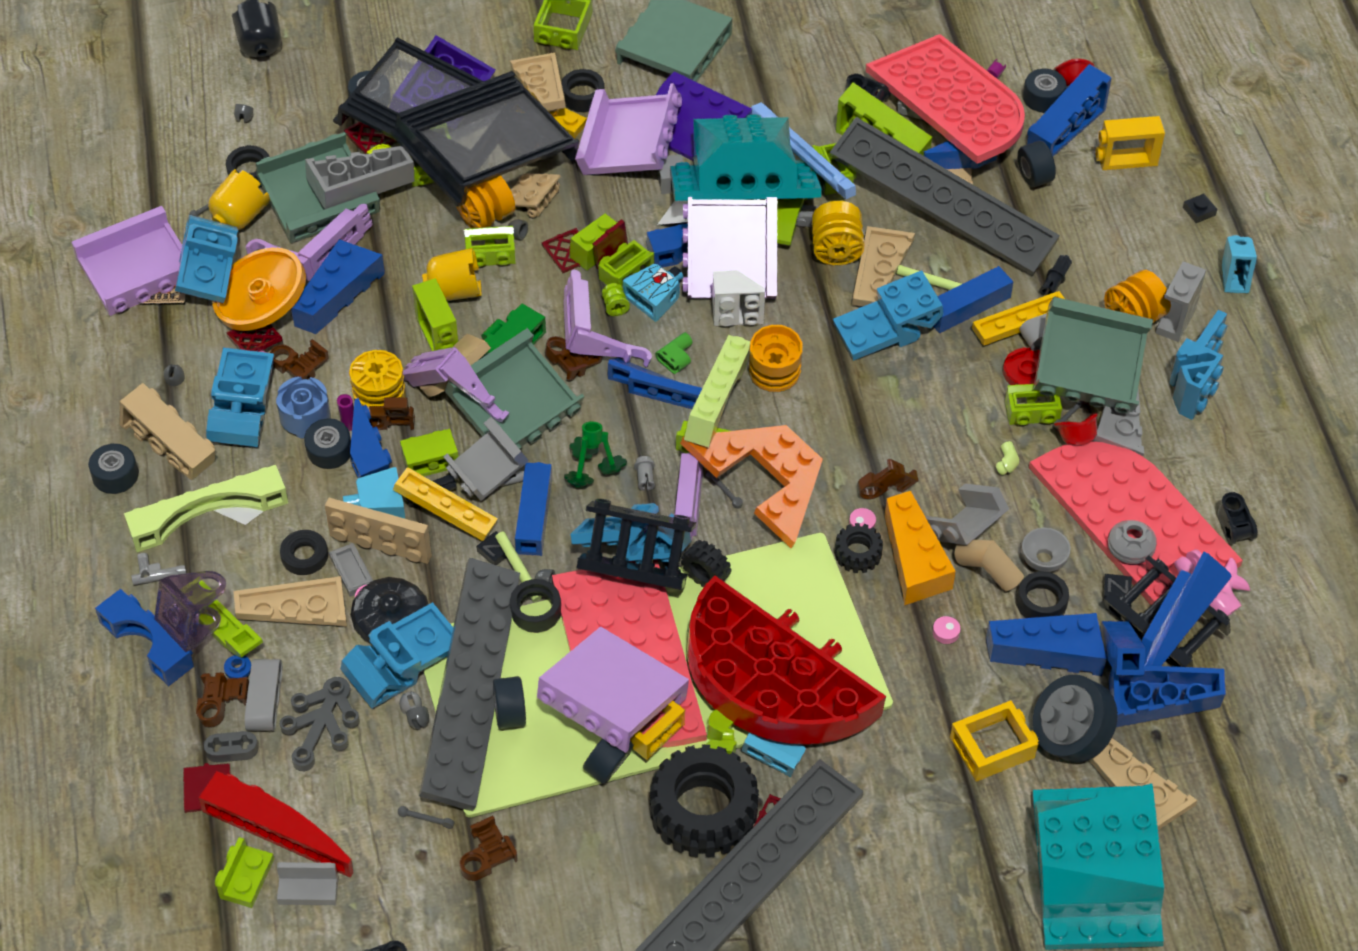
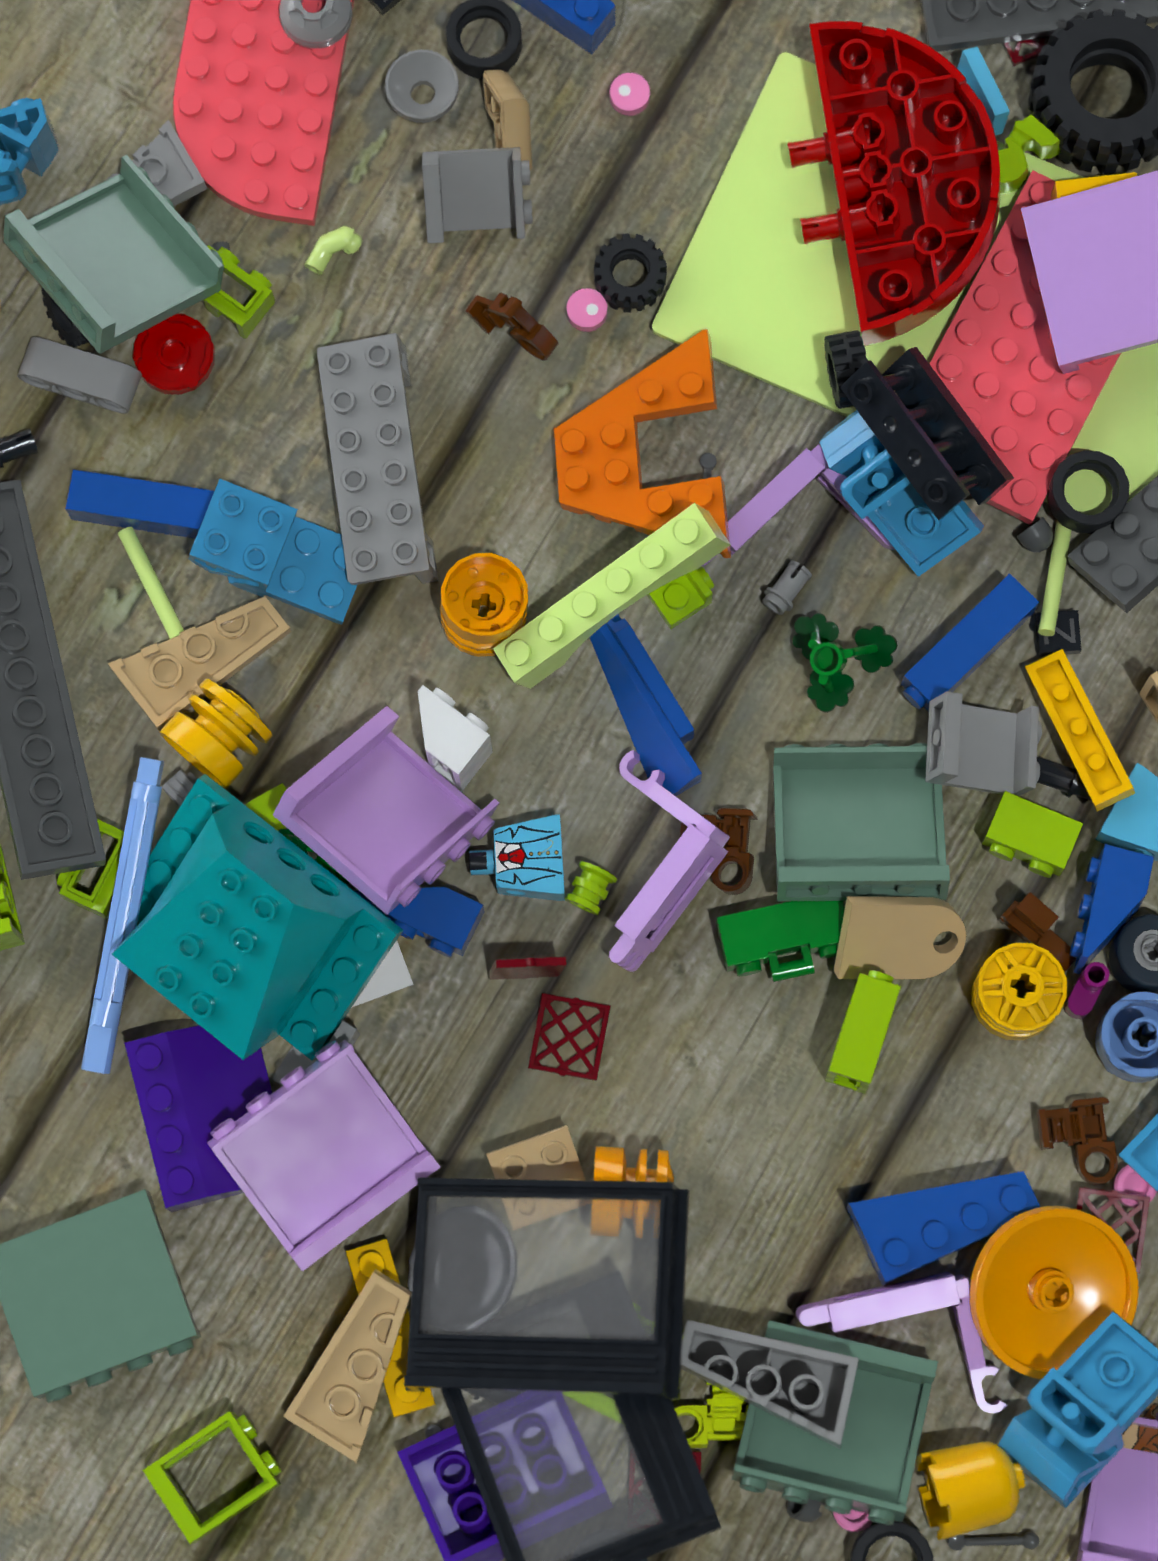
camera: 135 degrees left, 25 degrees up
lavender hinge [403,347,509,422] -> none
yellow cylinder [422,248,482,301] -> none
lime window [464,226,516,267] -> none
dark grey hinge [508,219,528,240] -> none
black tyre [561,69,605,112] -> none
lime brick [570,213,617,271] -> none
lime window [598,240,654,285] -> none
bright green piece [655,332,693,374] -> none
light orange wedge [884,490,956,606] -> none
yellow plate [972,291,1065,346] -> none
red helmet [1054,413,1098,446] -> none
none -> light grey bracket [317,333,438,585]

